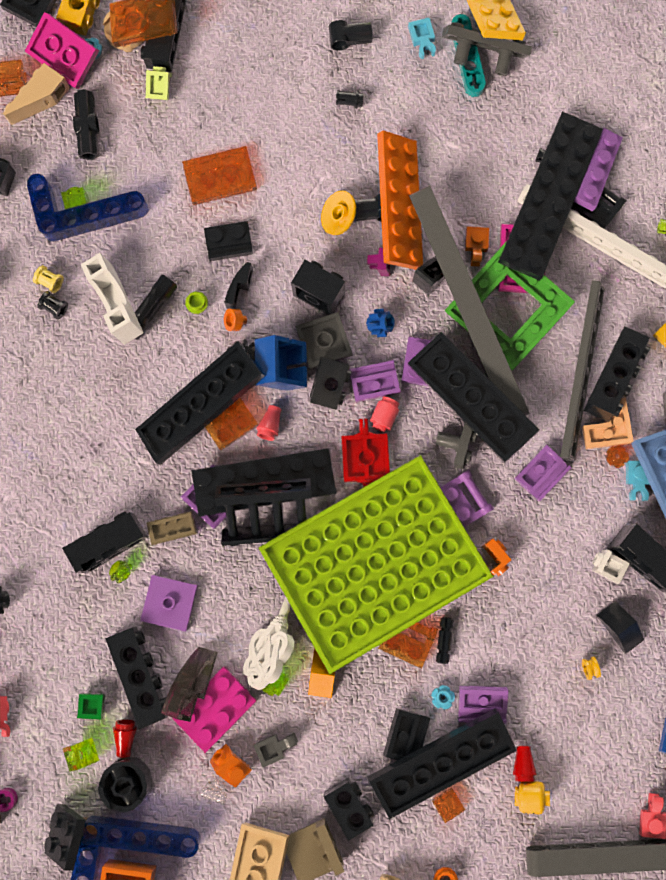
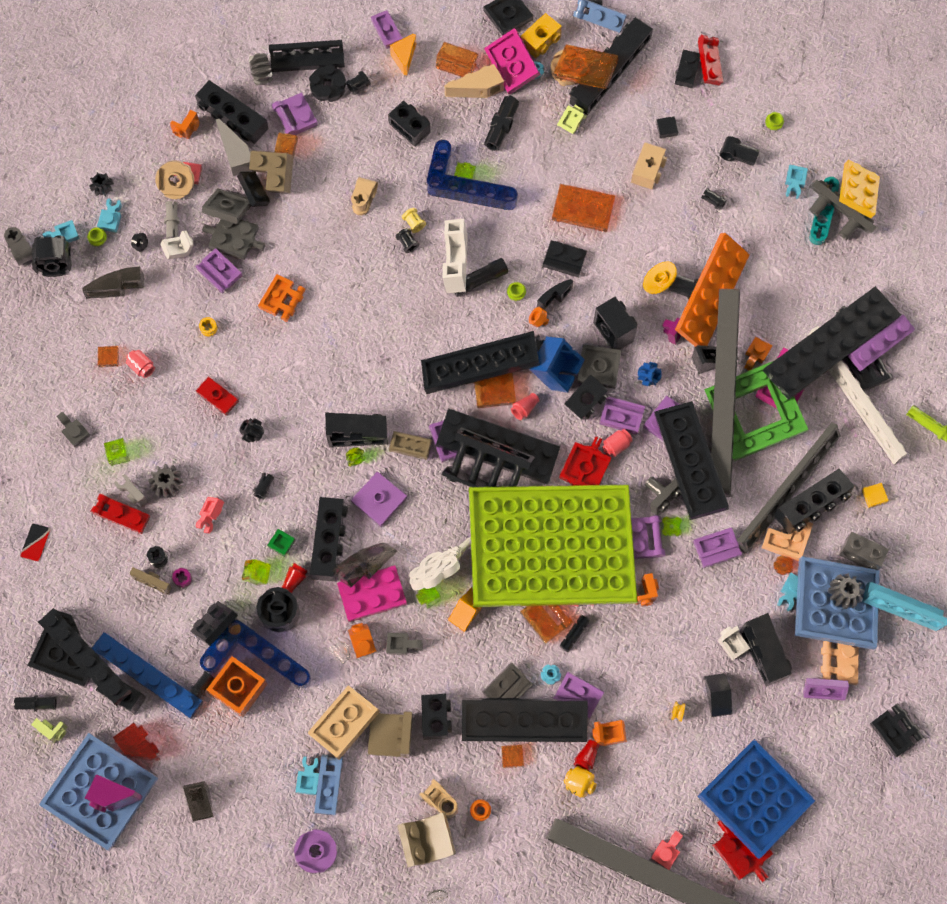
camera: 25 degrees right, 10 degrees down
none -> black pin [253,473,274,499]
none -> orange bracket [592,720,627,746]
none -> tan brick [631,142,667,189]
none -> black tile [656,116,679,138]
none -> clear neon green plate [662,516,682,537]

